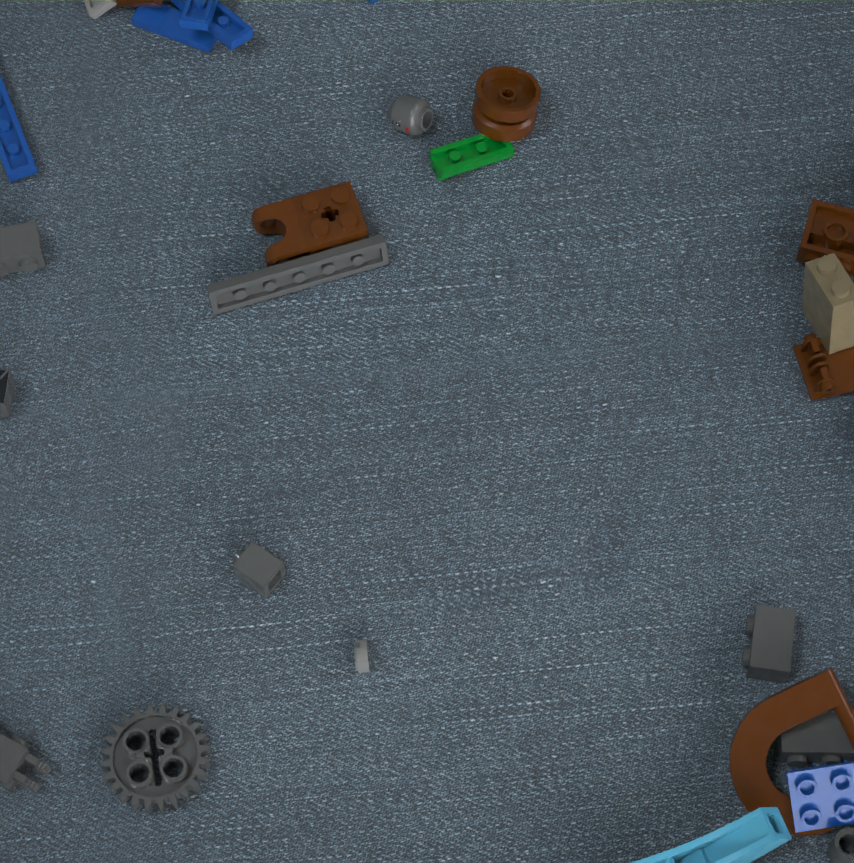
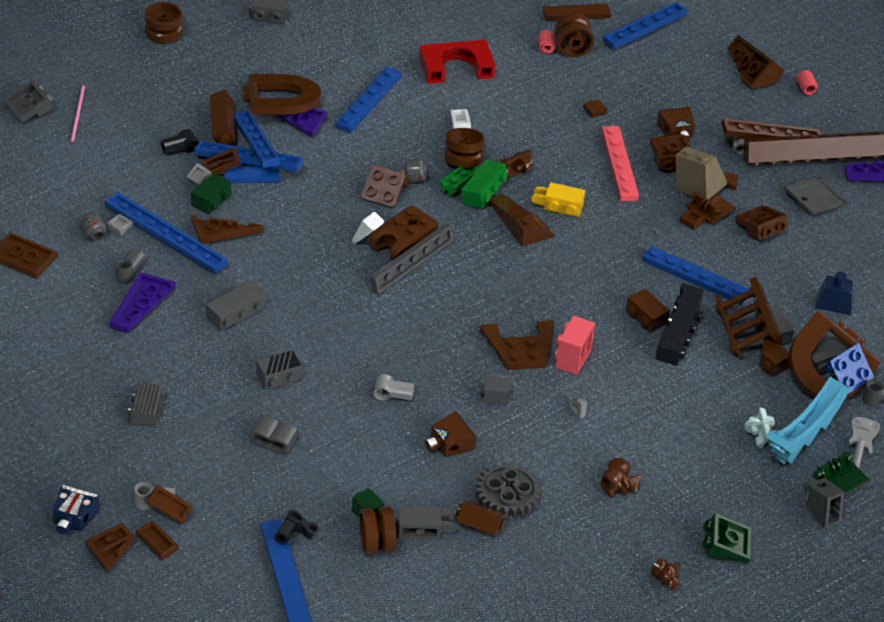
camera: 35 degrees left, 20 degrees down
none -> dark green brick [191,173,232,215]
none -> reddish brown wing [191,215,264,244]
none -> white slope [352,212,384,244]
none -> reddish brown bracket [361,164,409,208]
none -> light grey piece [373,374,414,401]
none -> reddish brown torso [425,411,476,457]
none -> white slope [450,109,471,129]
none -> reddish brown brick [456,500,506,535]
none -> green brick [461,160,508,208]
none -> reddish brown wing [480,320,554,370]
none -> reddish brown wedge [489,194,555,247]
none -> reddish brown hips [500,149,534,178]
none -> yellow hinge [531,182,586,217]
none -> coral brick [554,316,595,375]
none -> reddish brown tile [583,99,607,118]
none -> coral plate [601,126,639,201]
none -> reddish brown animal [601,458,642,498]
none -> reddish brown brick [626,289,670,333]
none -> blue plate [642,246,749,305]
none -> black wedge [655,283,704,366]
none -> reddish brown tile [679,208,706,231]
none -> reddish brown fence [715,276,783,360]
none -> light aqua hips [744,408,775,448]
none -> reddish brown slope [759,337,789,377]

